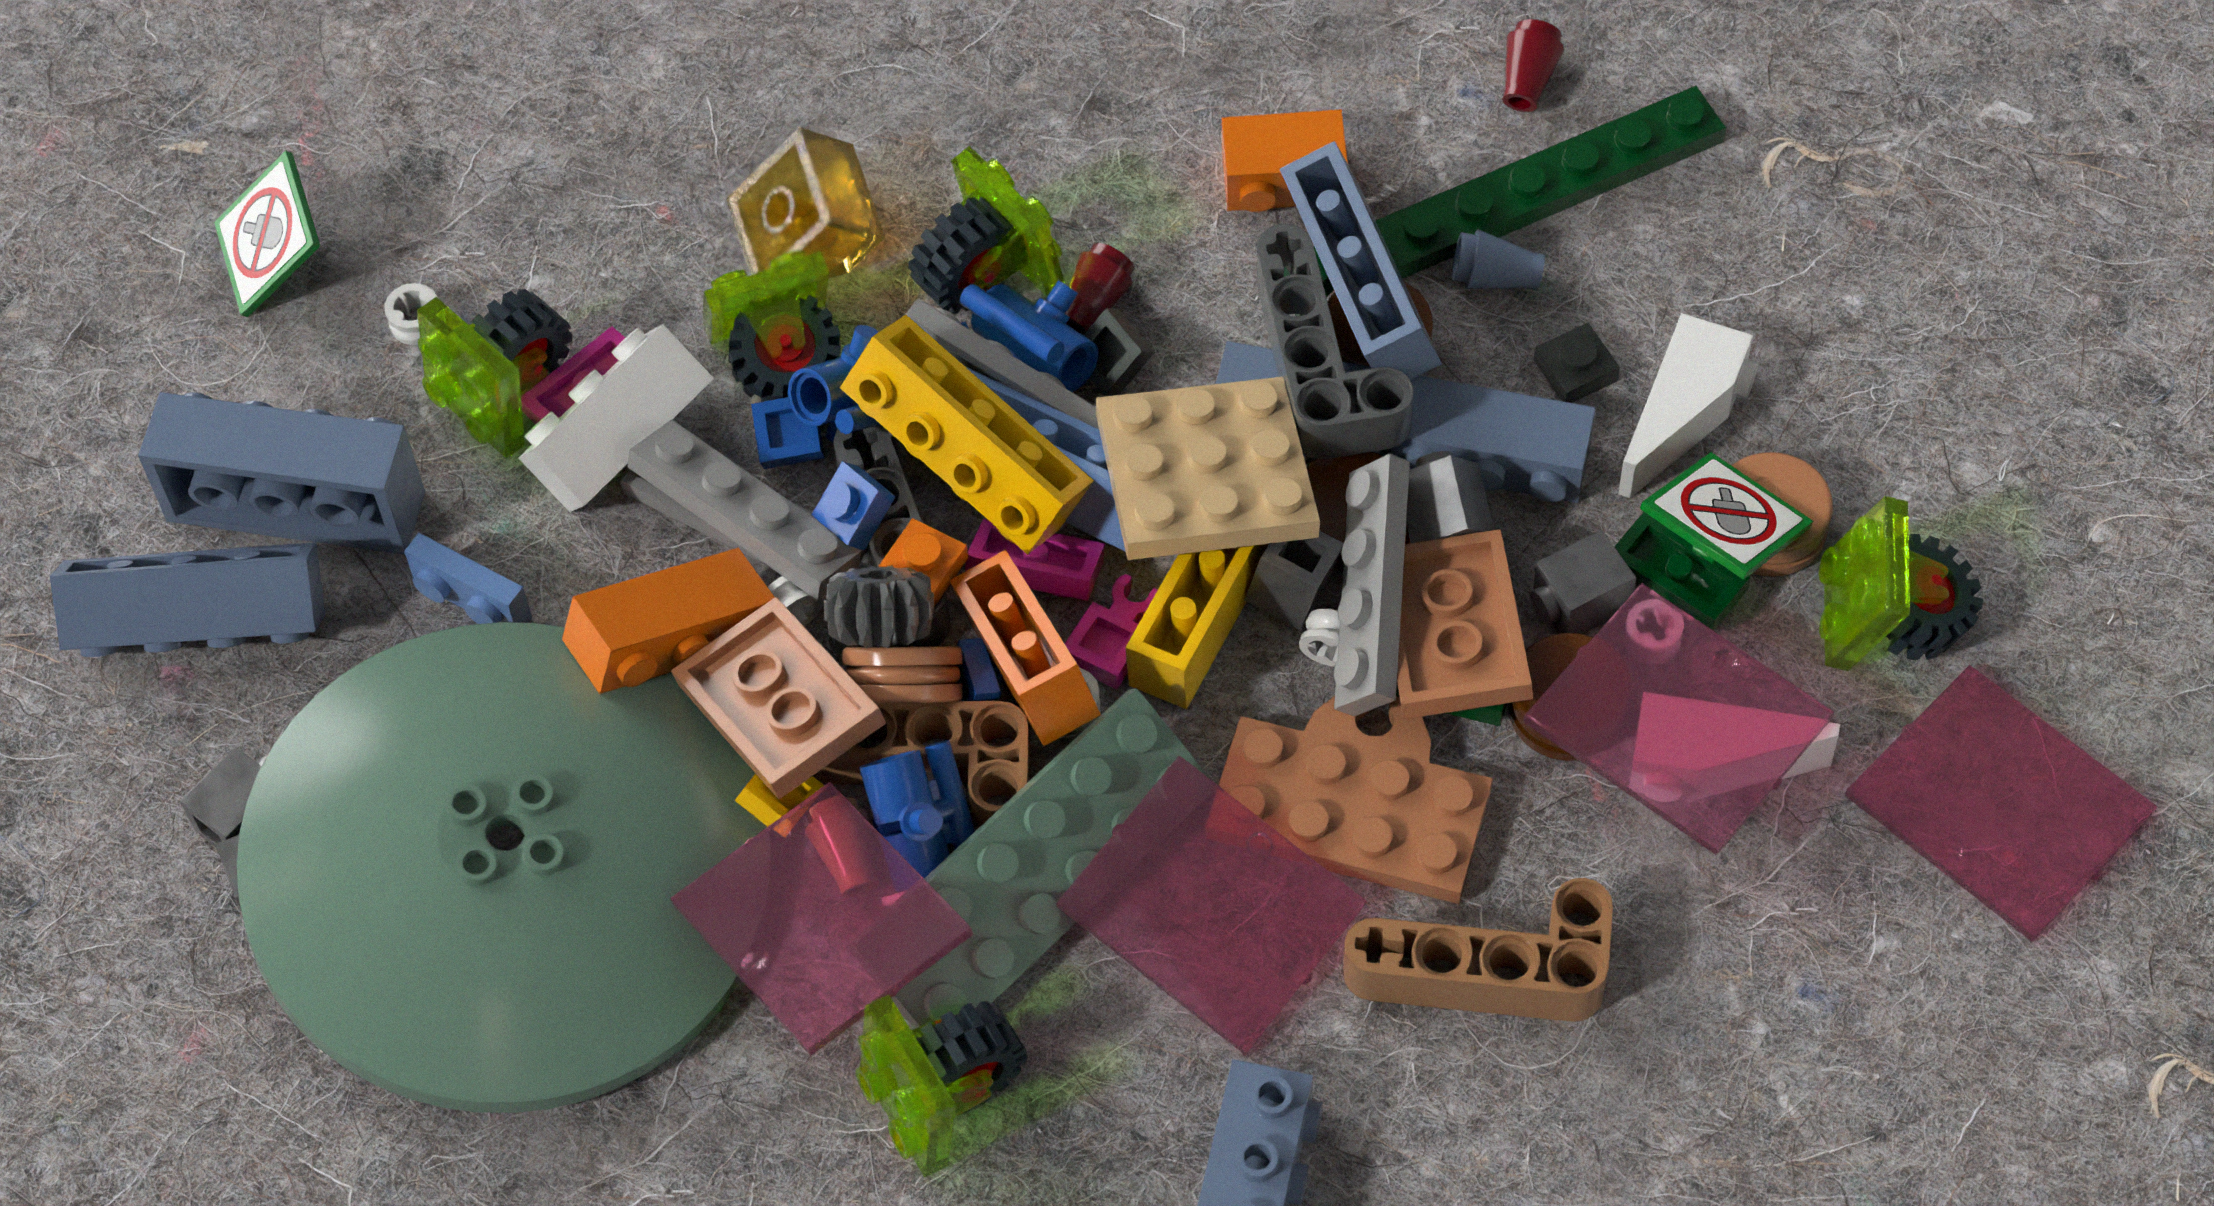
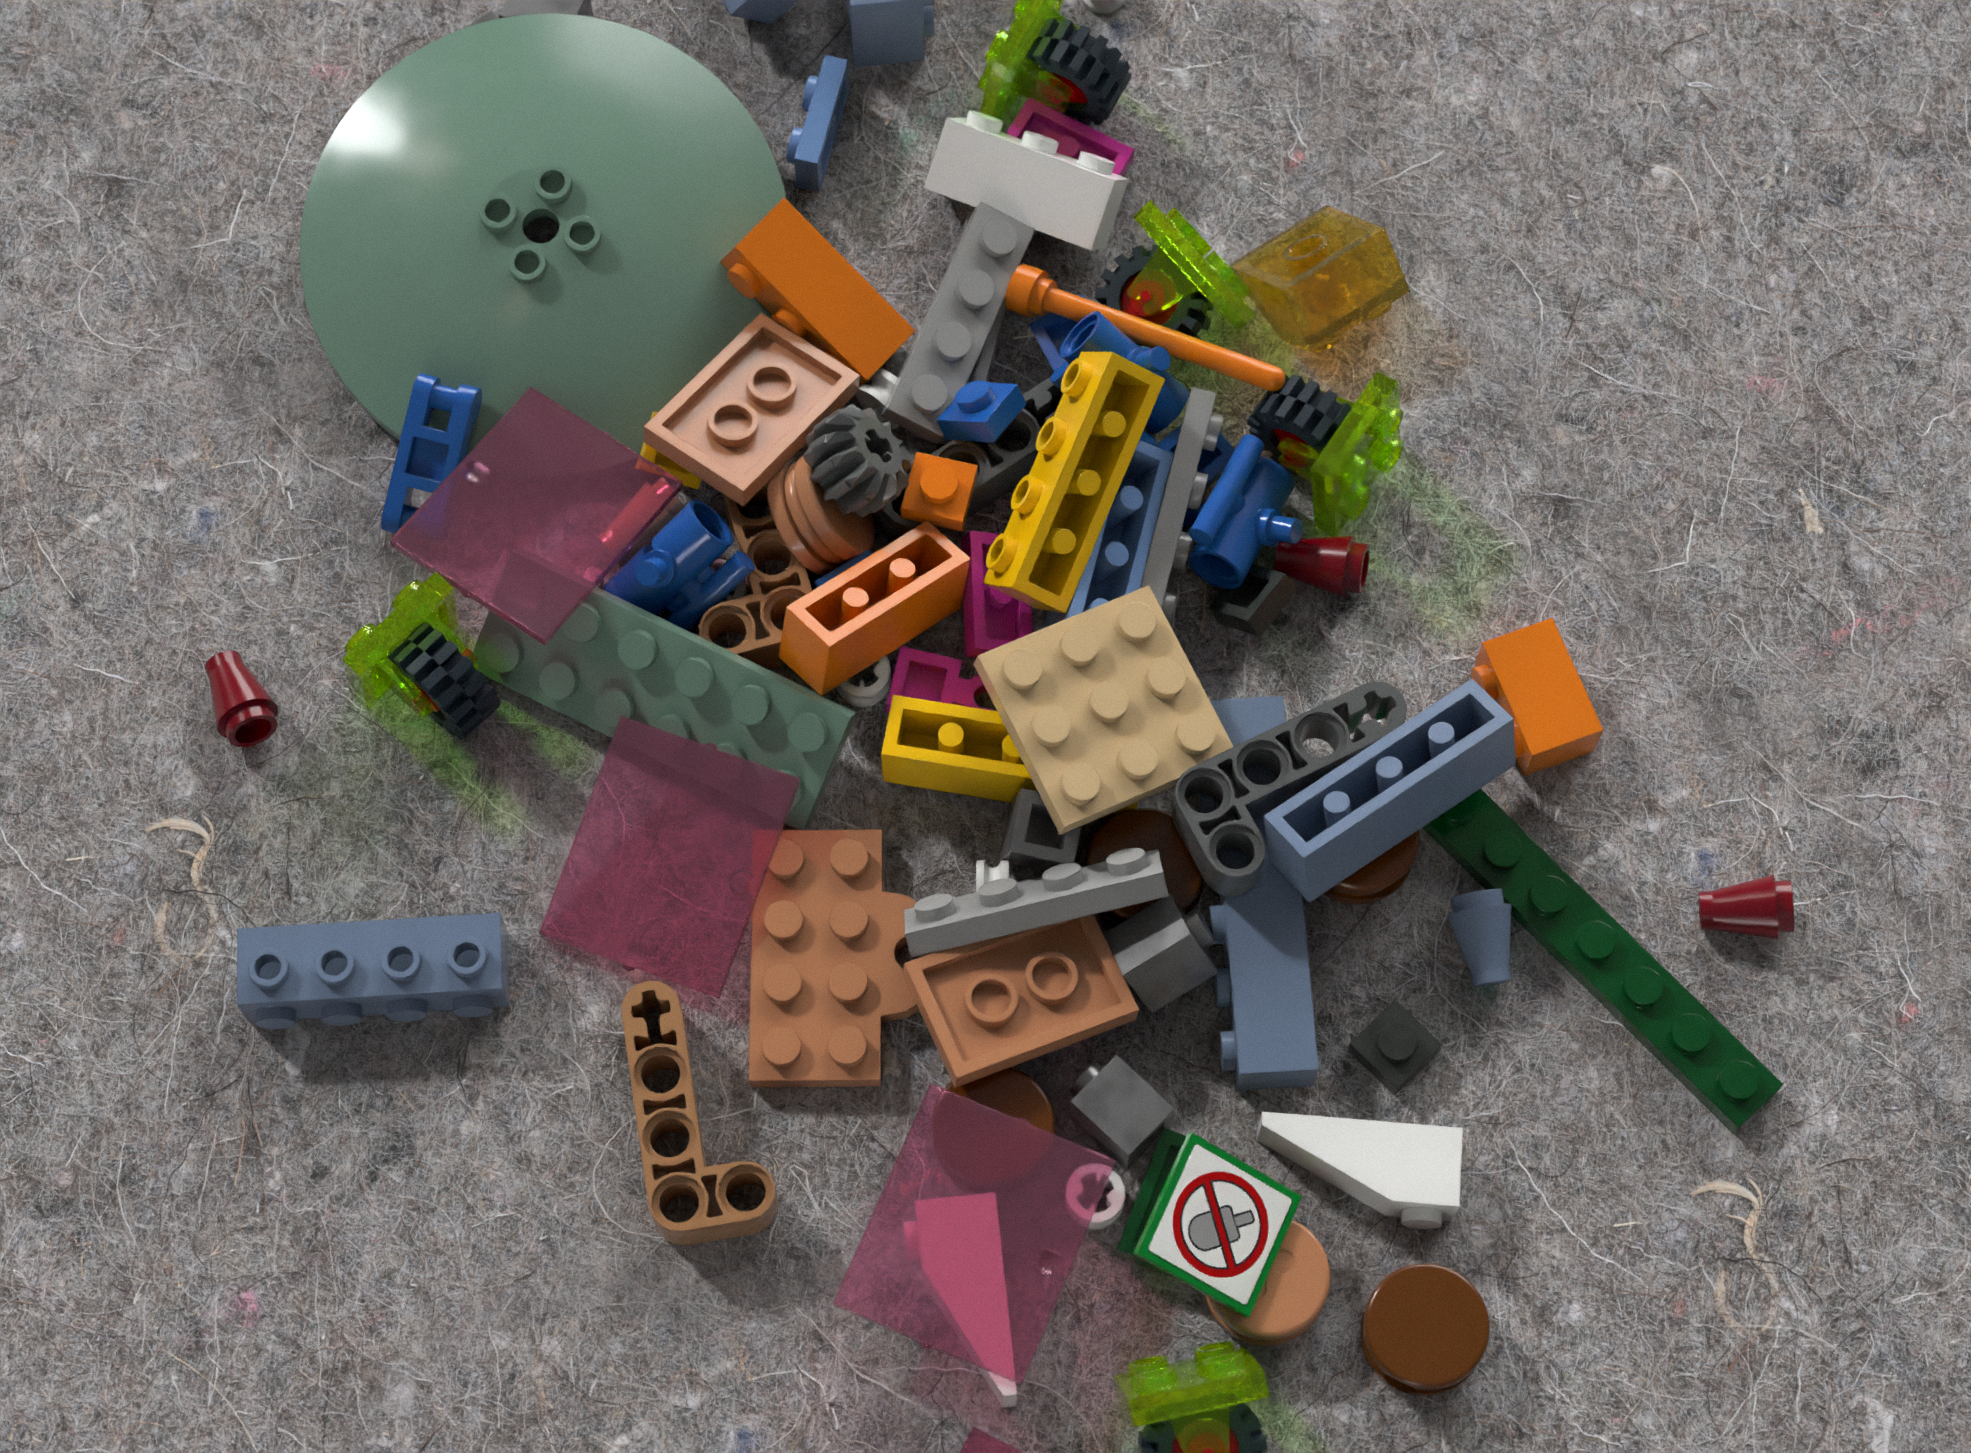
camera: 70 degrees right, 10 degrees up
none -> blue plate [381,373,482,546]
none -> orange piece [1005,263,1286,391]
none -> reddish brown head [1360,1263,1490,1396]

